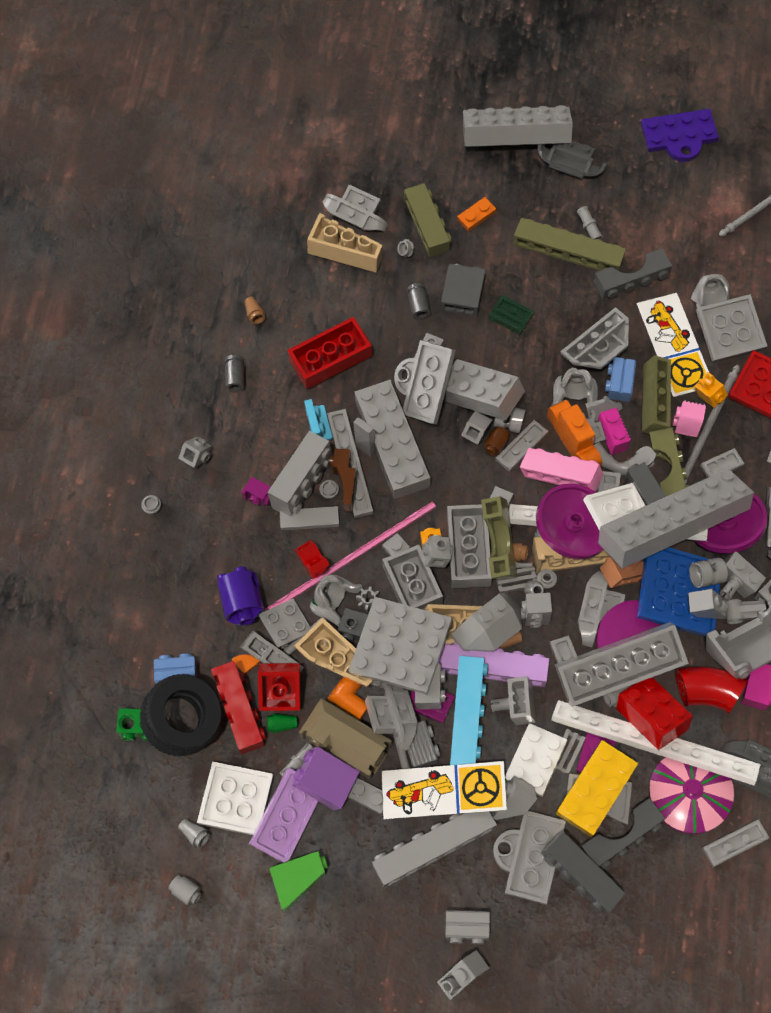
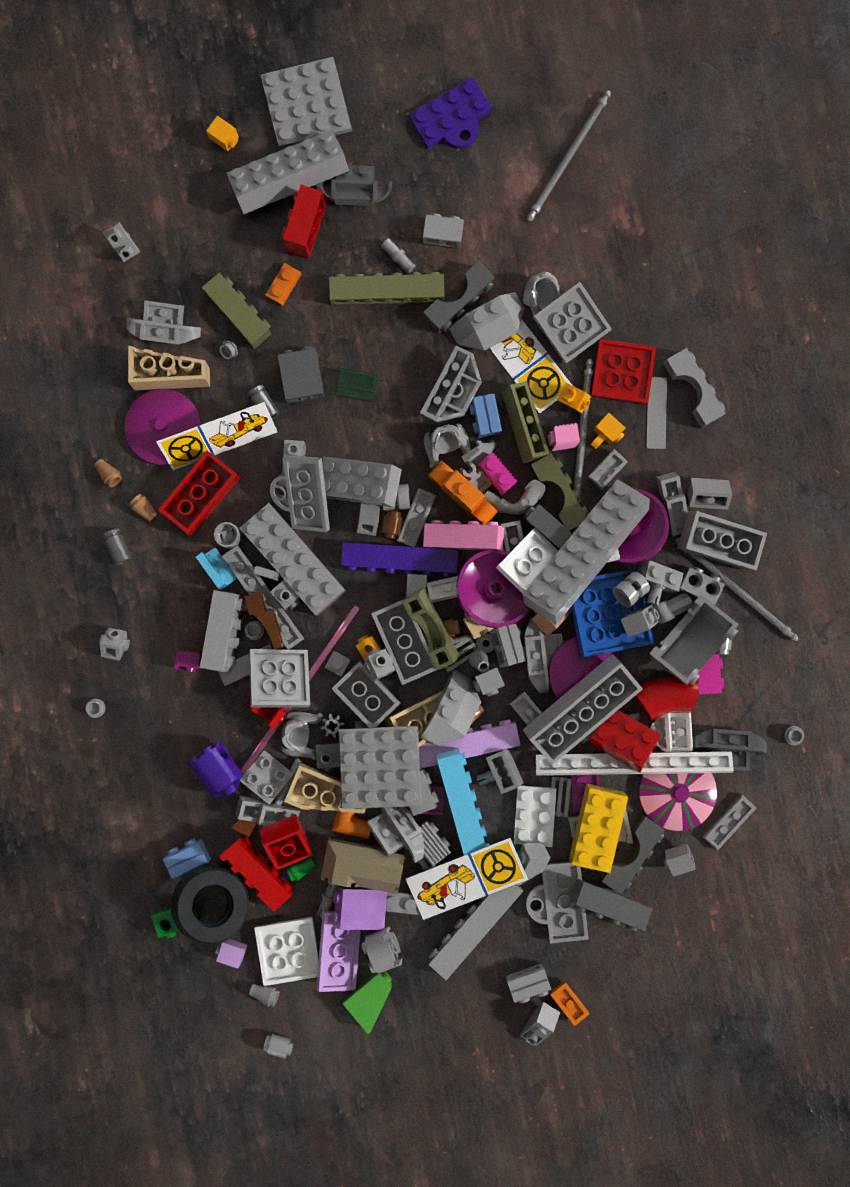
camera: 20 degrees left, 20 degrees up
none -> light grey hips [103,222,140,262]
none -> magenta dish [125,389,202,466]
none -> medium nougat cone [129,494,158,522]
none -> sticker [156,402,277,470]
none -> light orange brick [206,116,239,152]
none -> light grey wheel [214,522,243,549]
none -> lavender brick [215,939,247,968]
none -> light grey plate [249,649,310,707]
none -> light grey plate [261,57,352,150]
none -> light grey brick [270,580,301,610]
none -> red brick [282,185,326,259]
none -> dark purple brick [341,542,458,577]
none -> light grey brick [362,927,402,973]
none -> light grey brick [423,213,464,248]
none -> light grey wedge [449,292,524,351]
none -> light grey brick [490,624,527,668]
none -> orange plate [550,981,590,1026]
none -> light orange brick [591,413,626,449]
none -> white slope [651,712,693,752]
none -> light grey brick [663,844,696,877]

